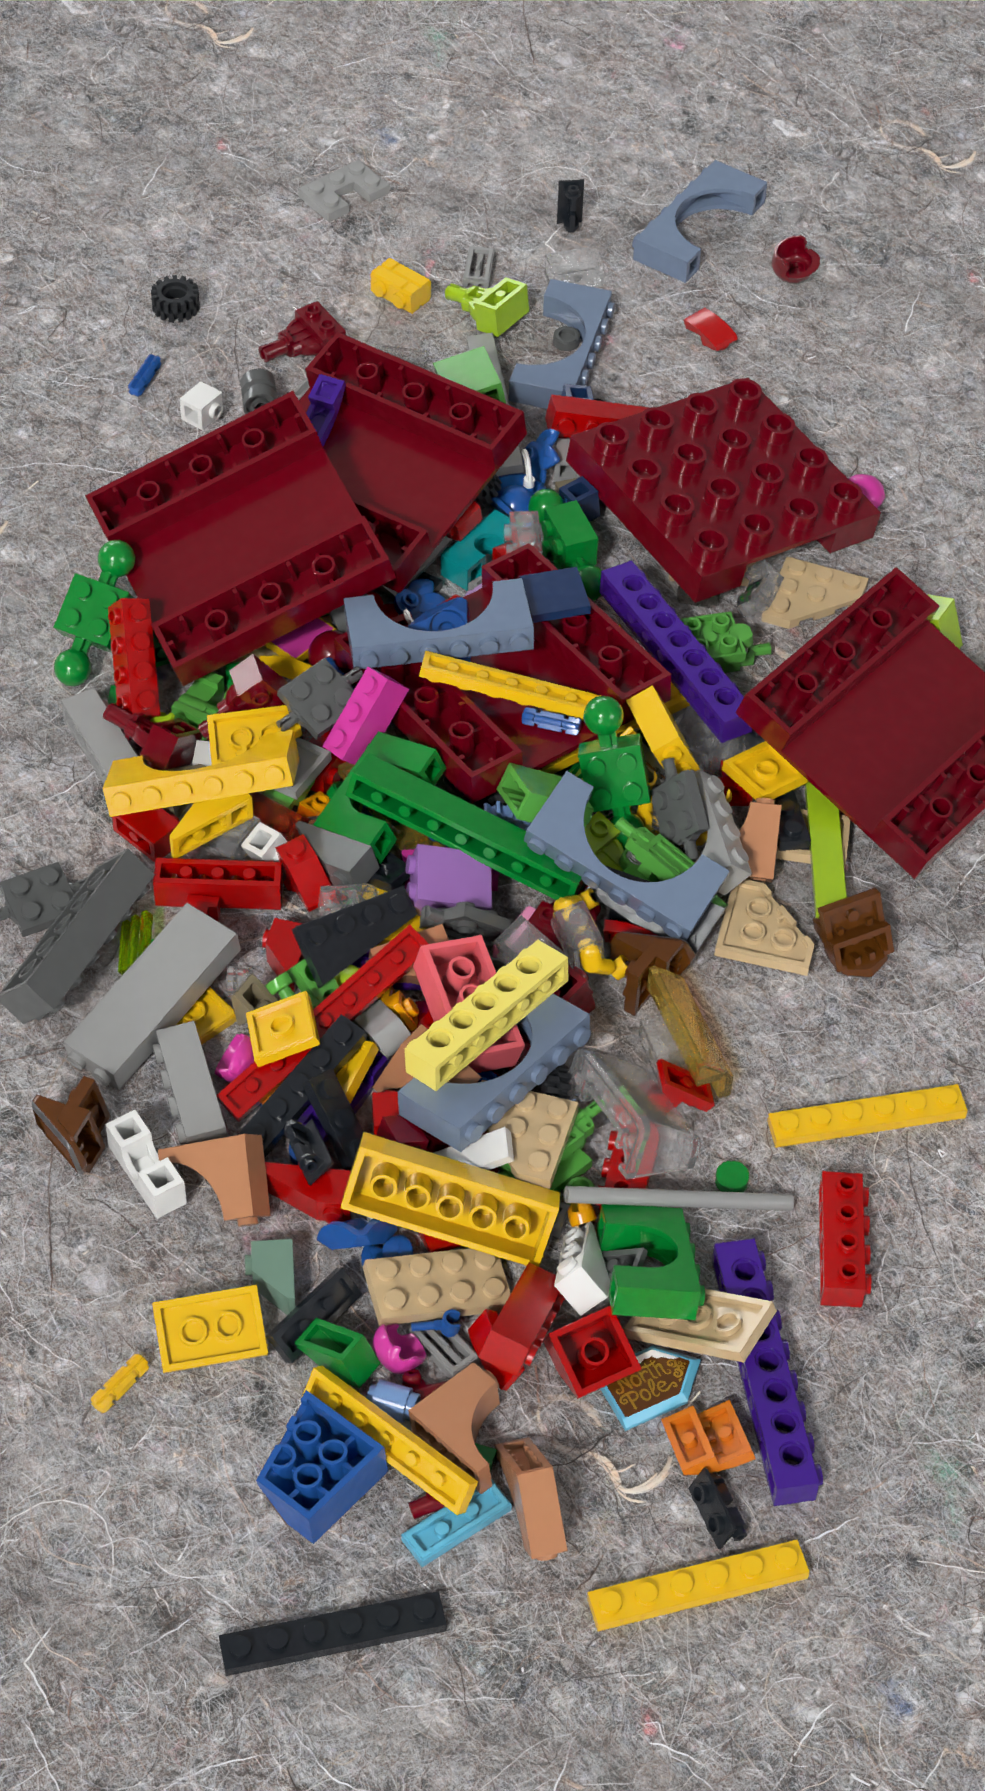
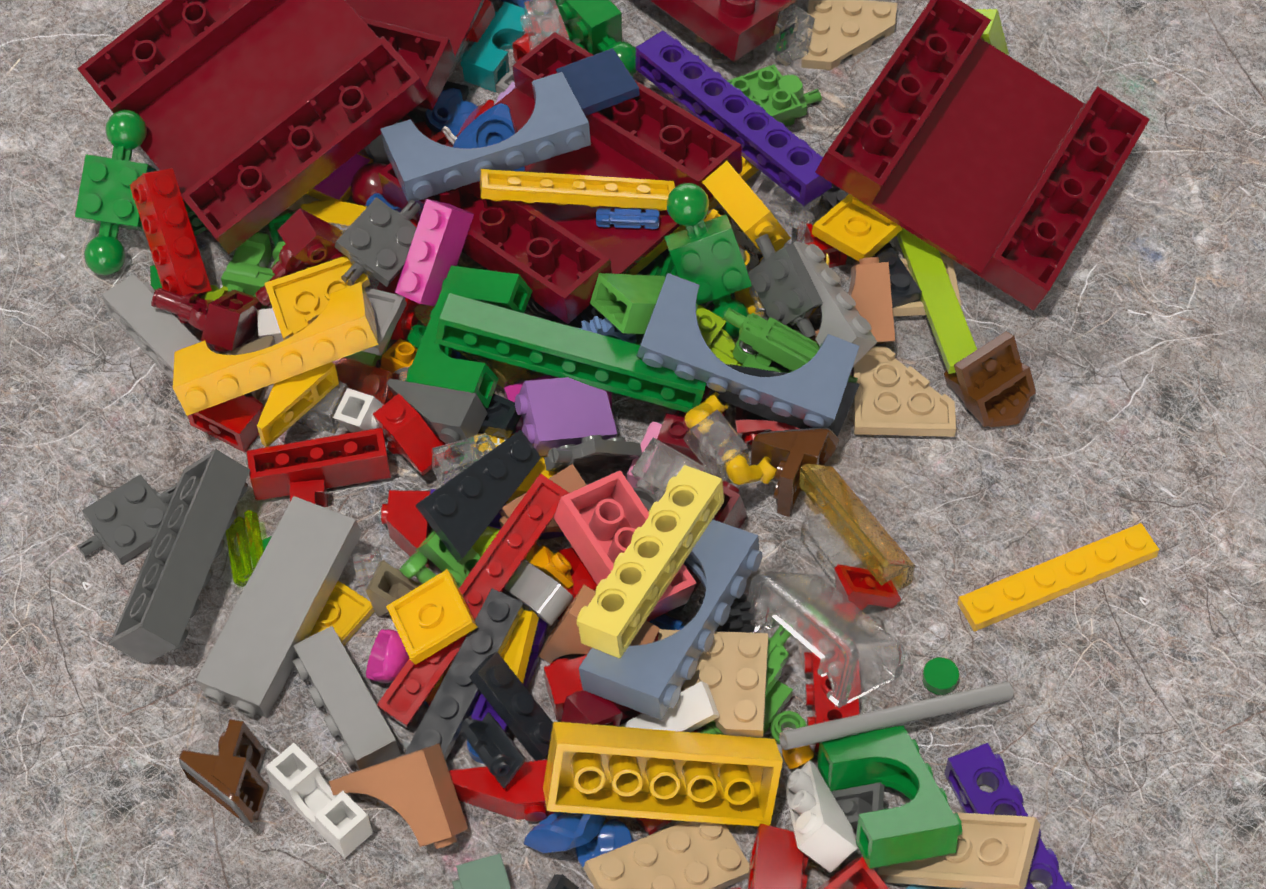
camera: 10 degrees left, 5 degrees up
red brick [818,1171,872,1308] -> none

